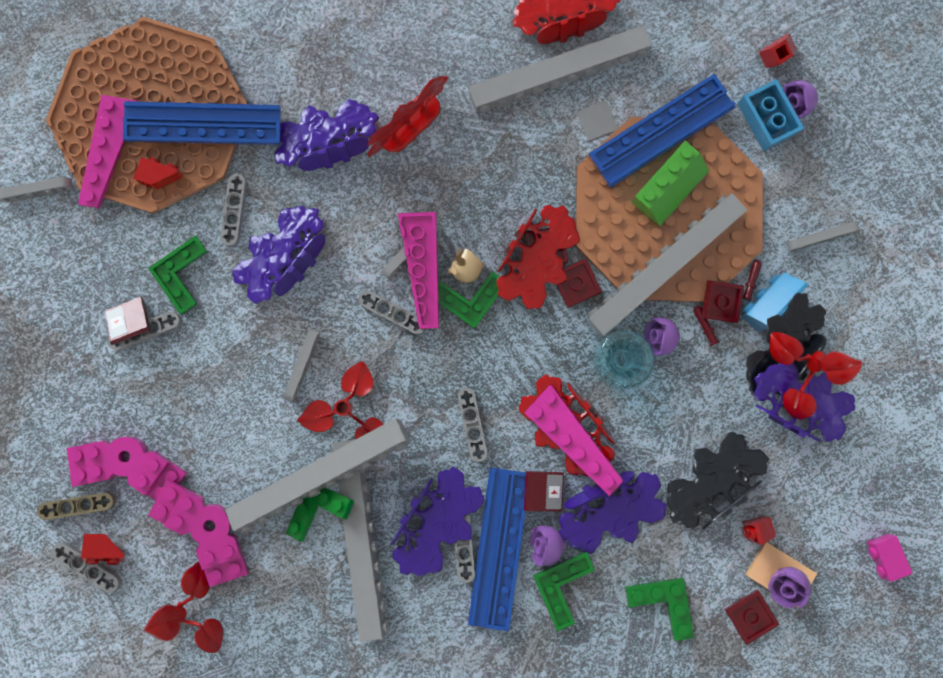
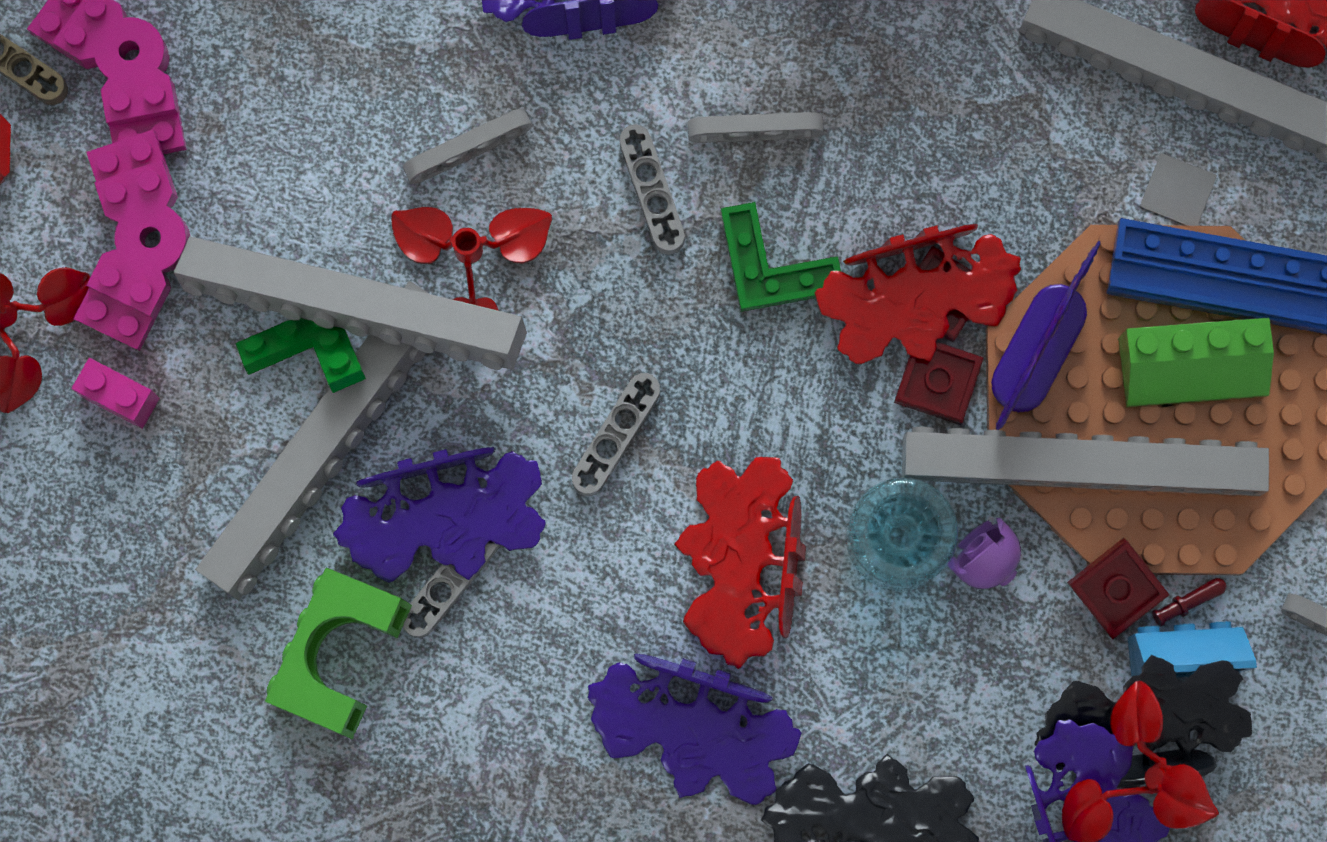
camera: 45 degrees right, 5 degrees down
dark pink wing [398,212,439,329] -> none
tan helmet [447,247,485,283] -> none
blue plate [468,467,526,632] -> none
dark red tile [524,471,564,512] -> none
dark pink wing [525,385,624,496] -> none
medium lavender cylinder [530,526,565,566] -> none
green plate [533,551,595,632] -> none
dark red piece [693,306,719,346] -> none
none -> dark pink brick [71,358,160,429]
none -> bright green arch [265,567,412,739]
none -> dark purple plant [991,241,1101,430]

